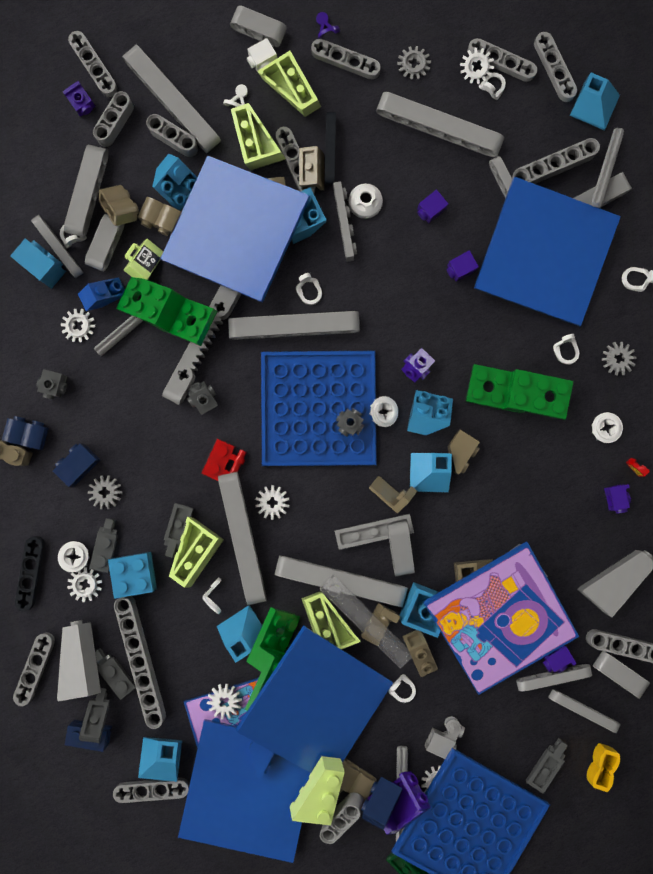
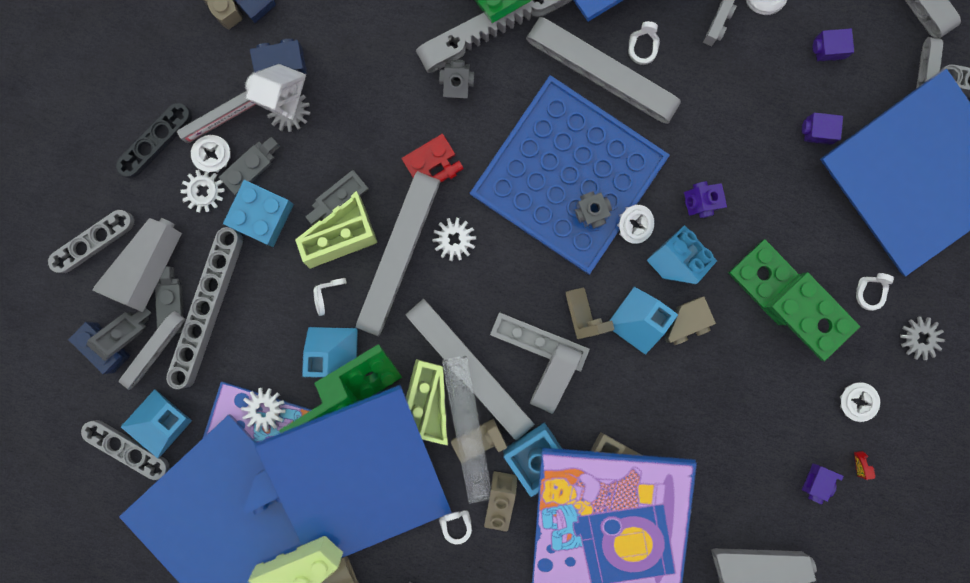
camera: 35 degrees right, 0 degrees up
none -> light grey beam [119,311,185,390]
none -> light grey tile [177,90,256,143]
none -> white wedge [246,64,306,120]

